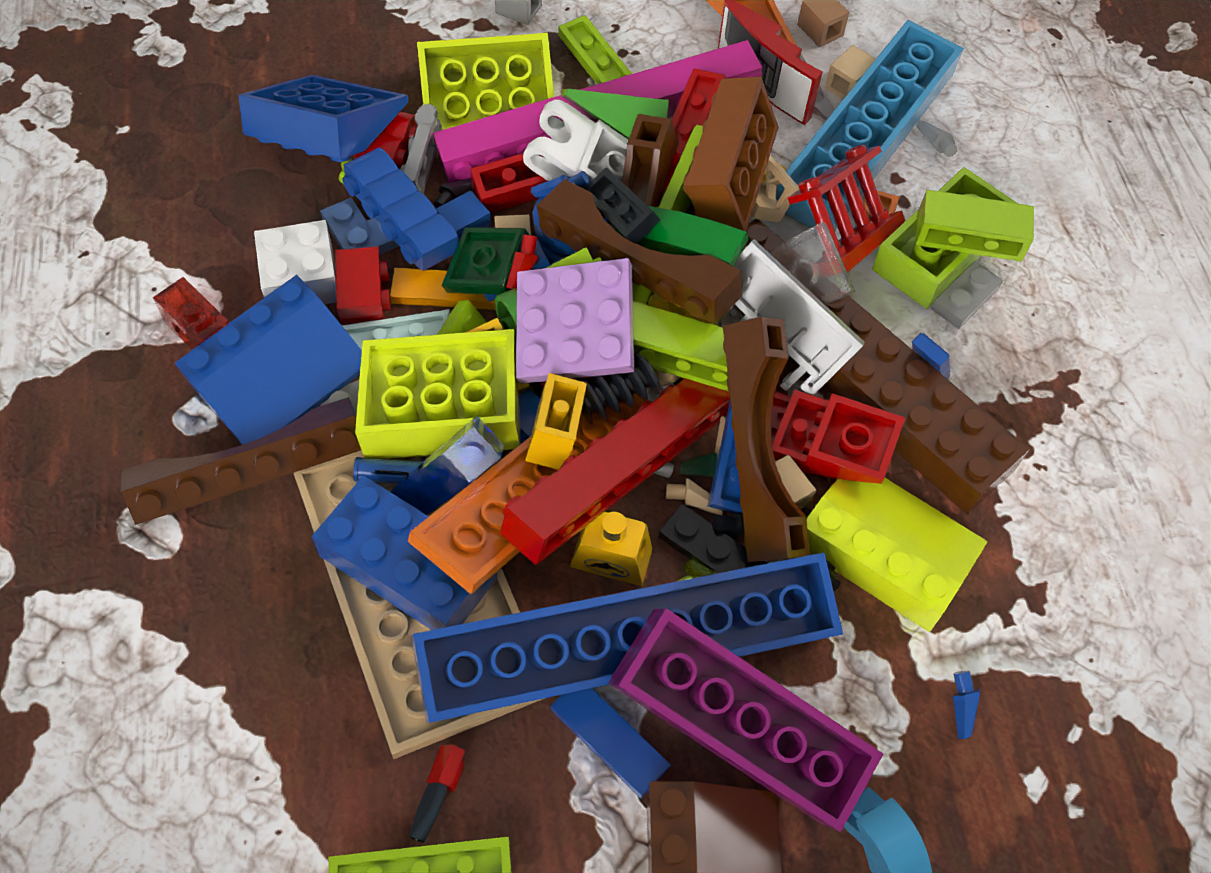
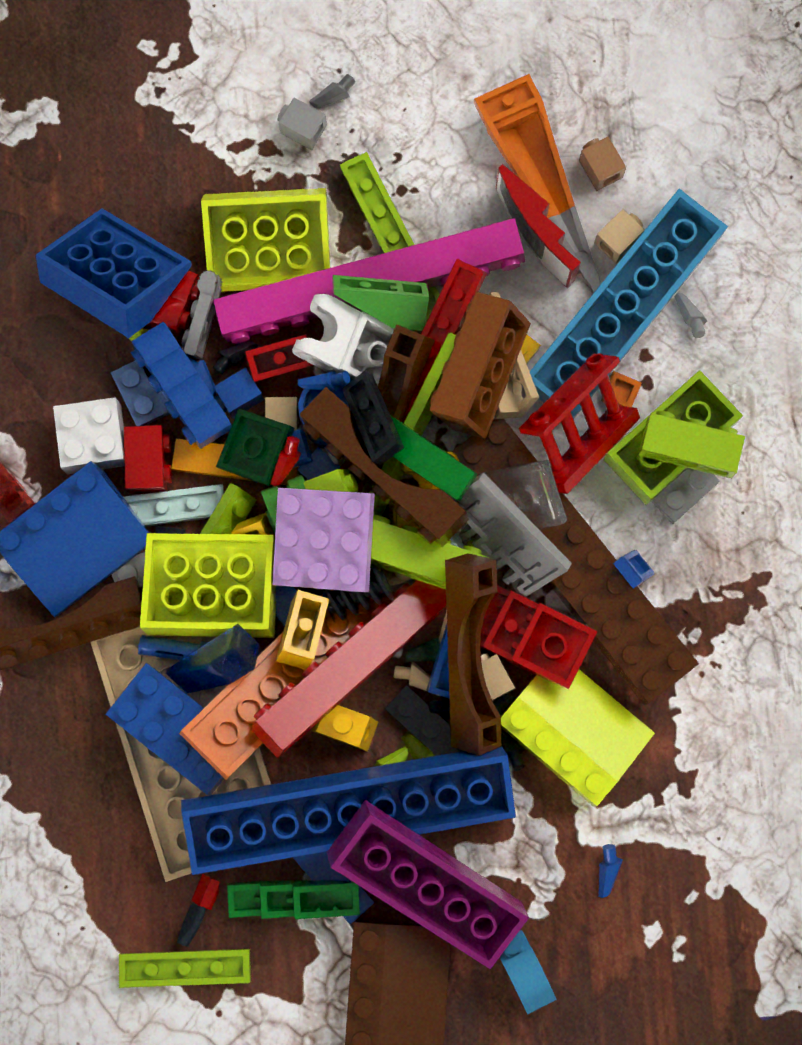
camera: 10 degrees right, 20 degrees up
none -> green slope [227,880,360,919]

